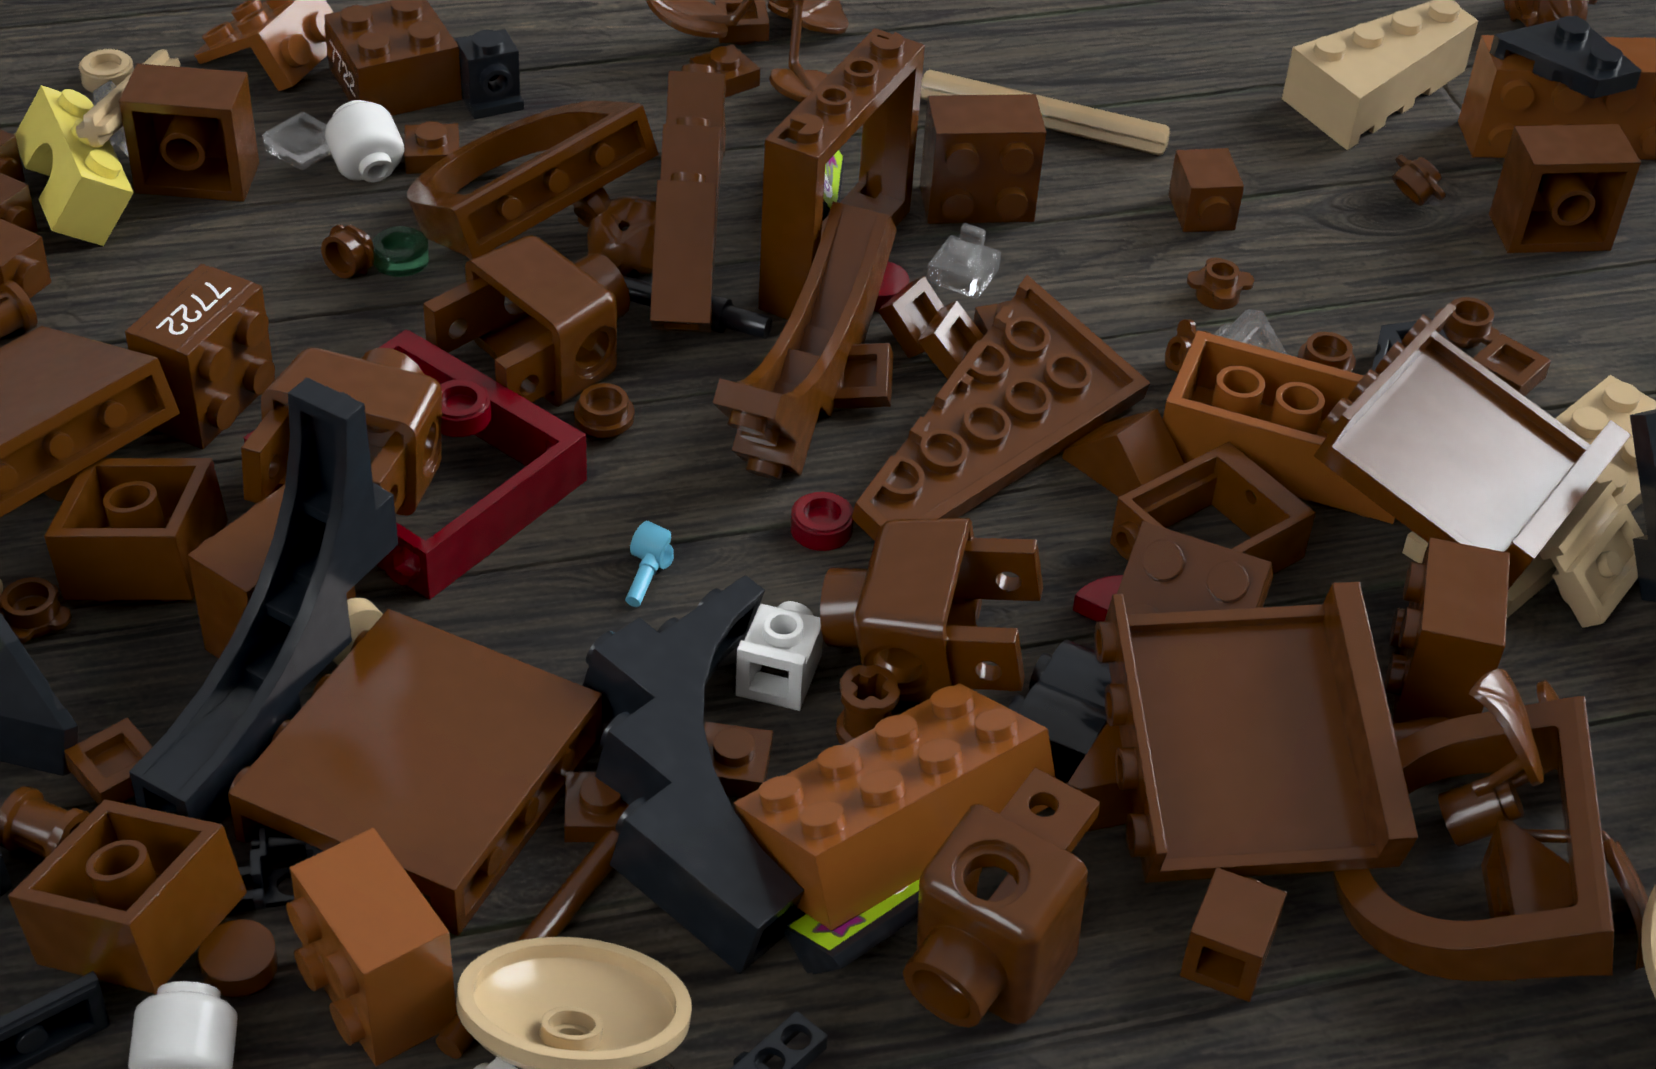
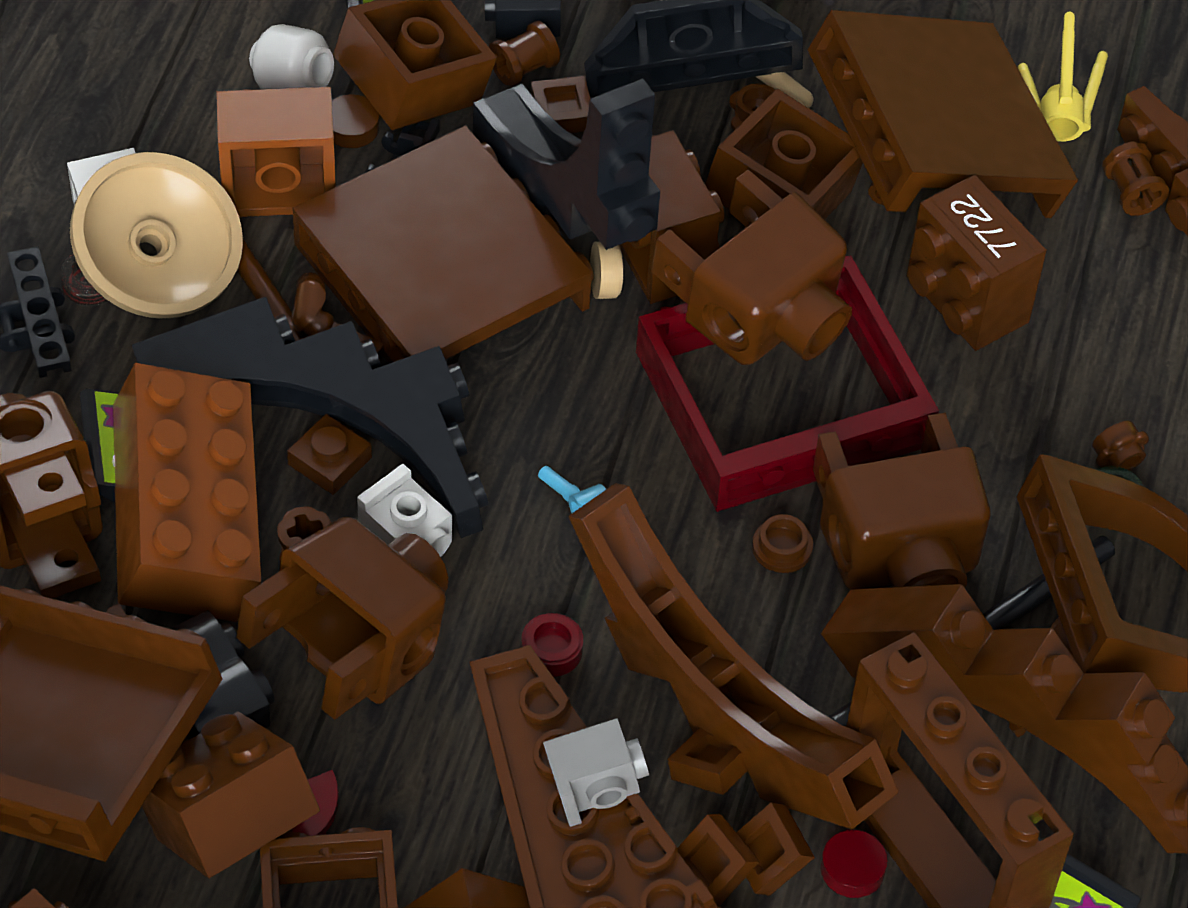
camera: 120 degrees right, 10 degrees up
dark red tile [440,379,491,437] -> none
none -> reddish brown arm [292,272,334,337]
none -> light grey brick [543,718,649,827]

